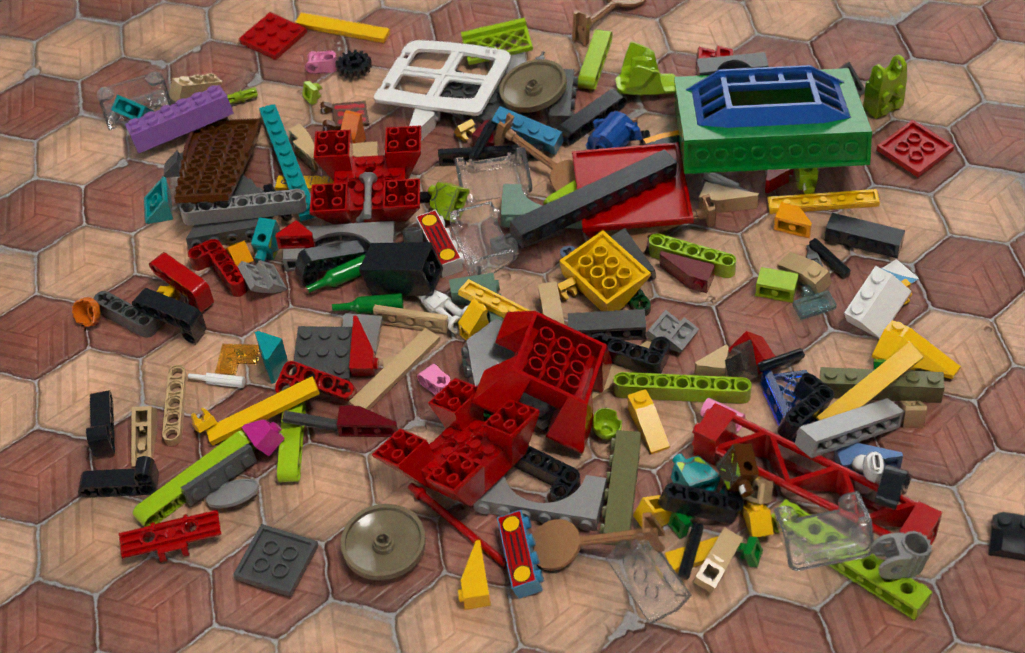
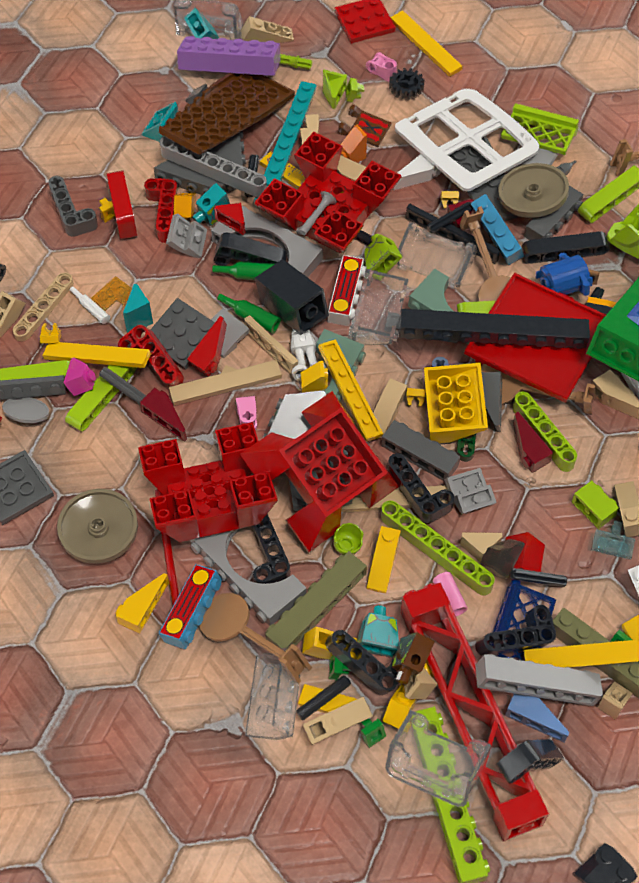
camera: 30 degrees right, 10 degrees up
orange hair [72,297,101,327] -> none
black beam [132,288,207,344] -> none
dark grey piece [403,227,423,242] -> none
white piece [852,452,884,494] -> none
light grey piece [871,531,932,579] -> none
none -> lime slope [323,69,347,109]

